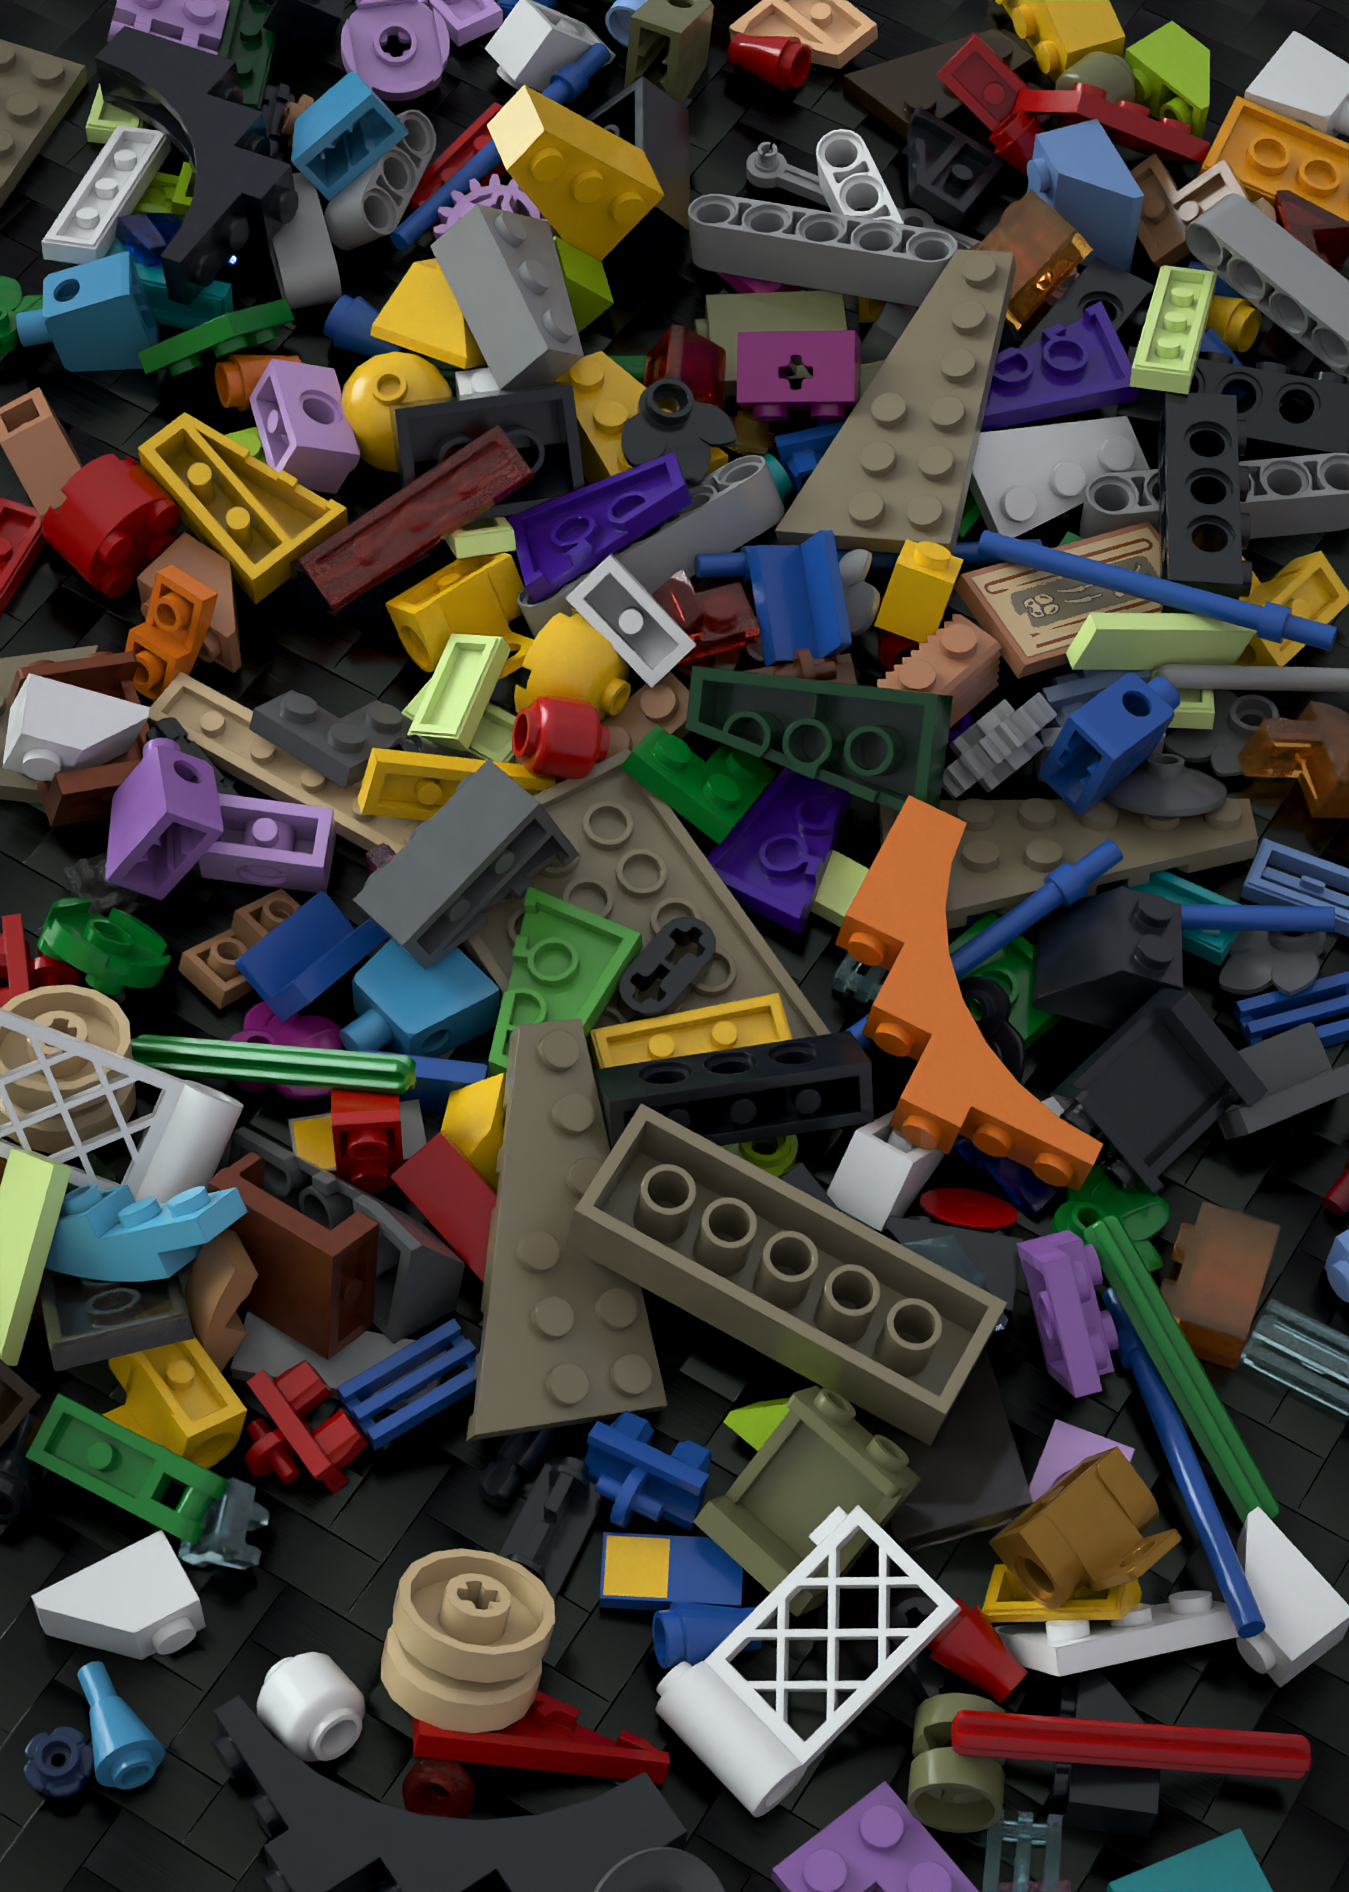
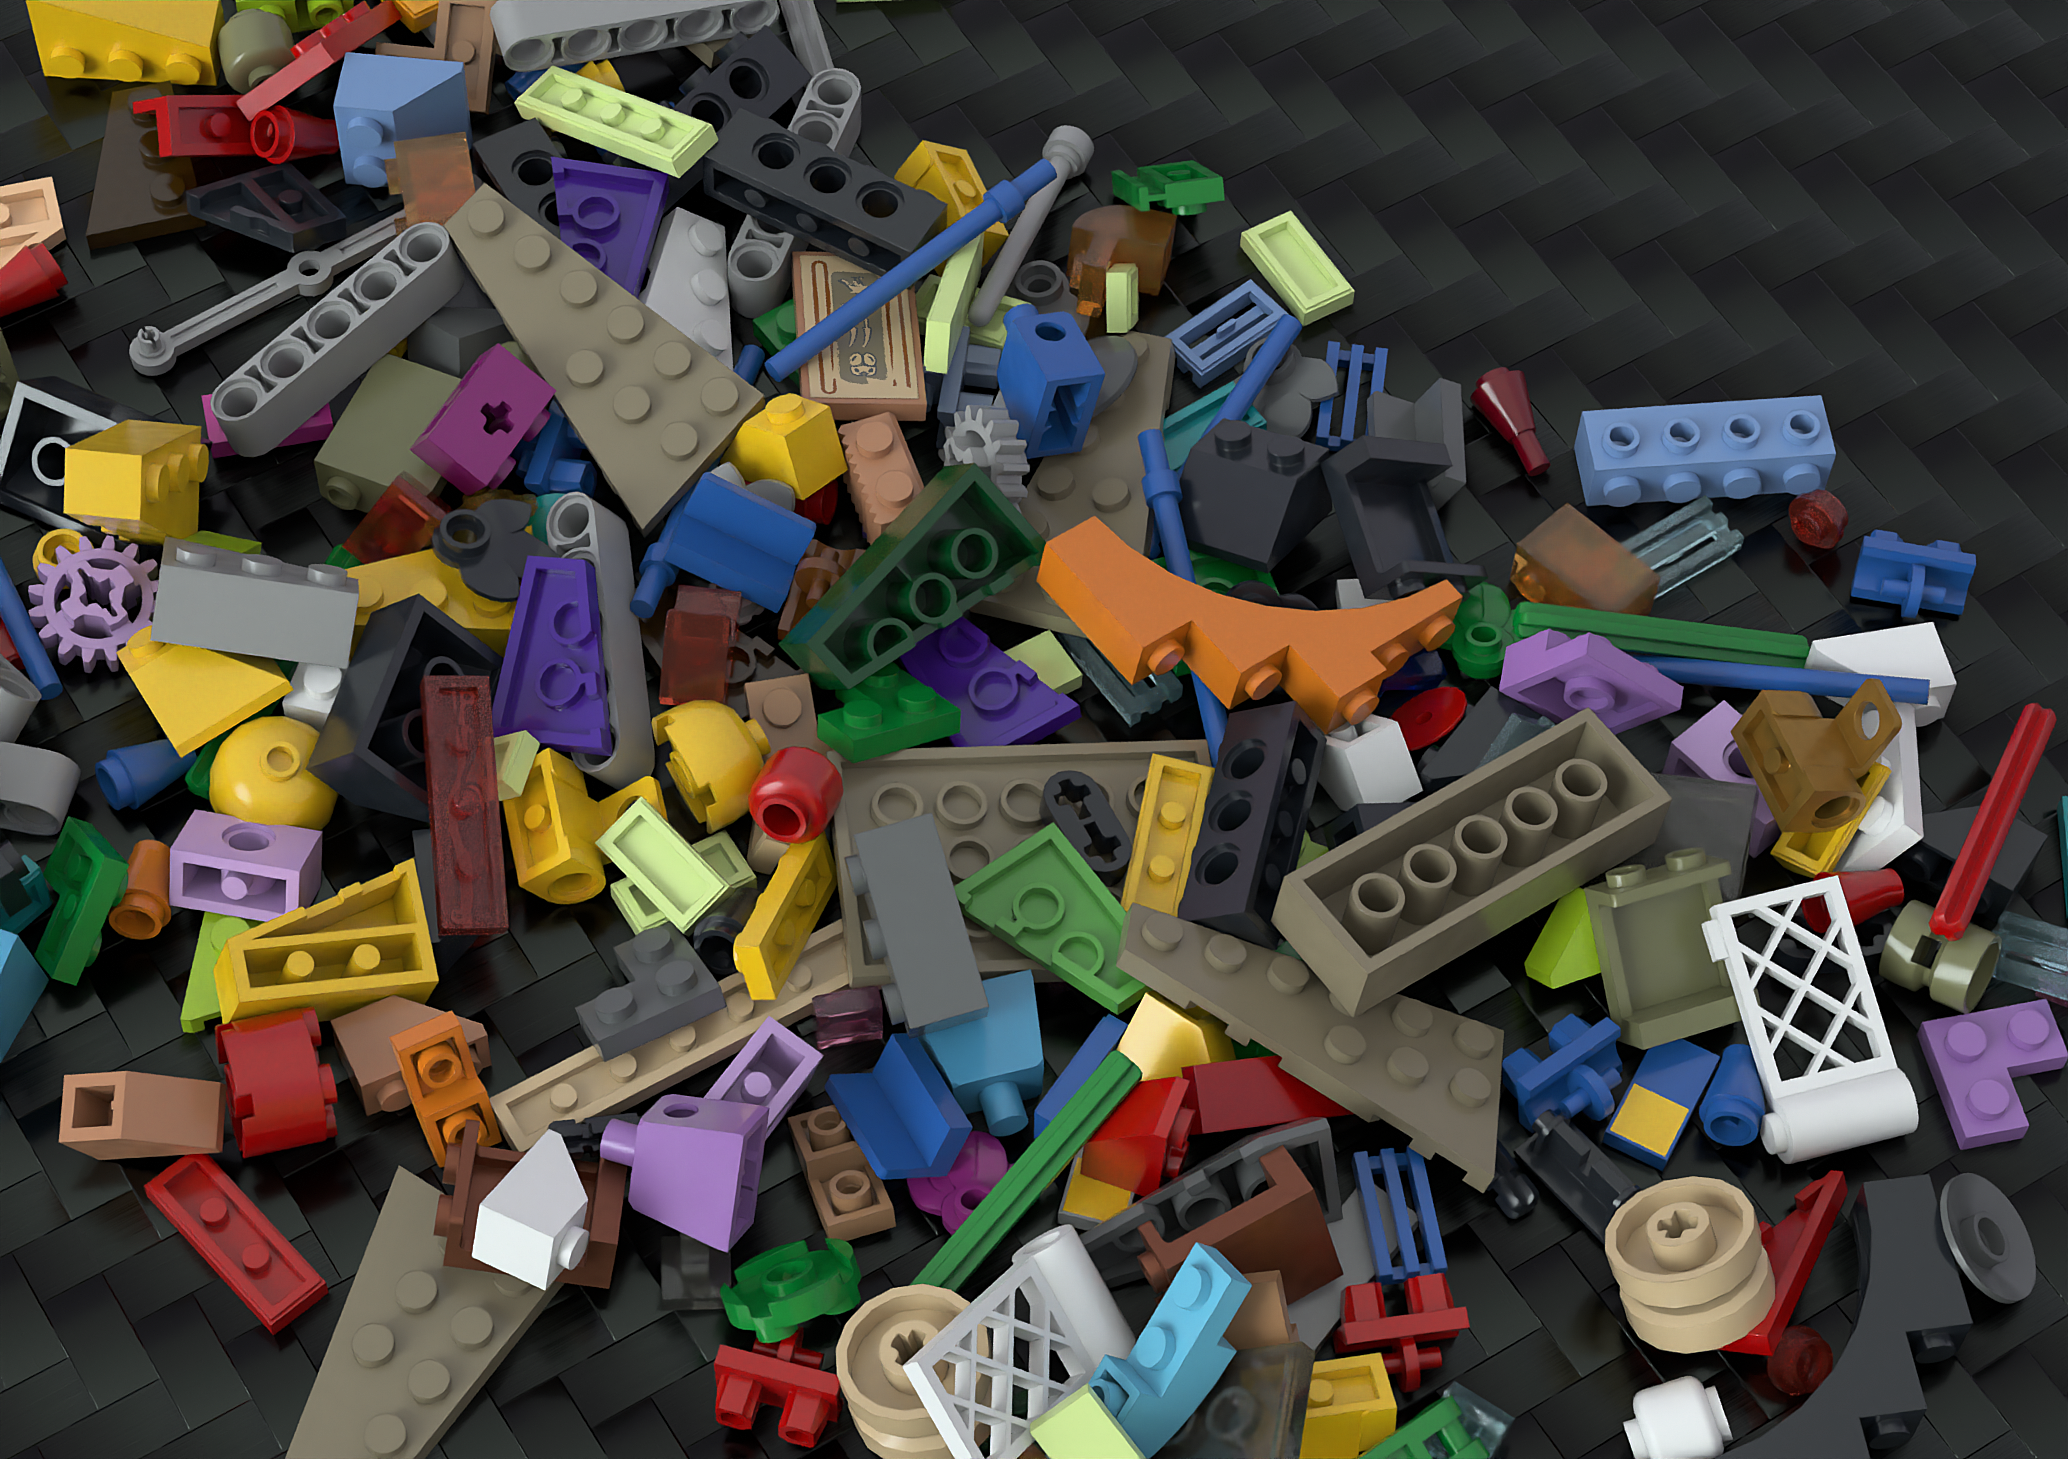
camera: 65 degrees left, 0 degrees up
white slope [565,554,696,688] -> none
white beam [816,129,904,224] -> none
none -> yellowish green tile [1106,263,1139,333]

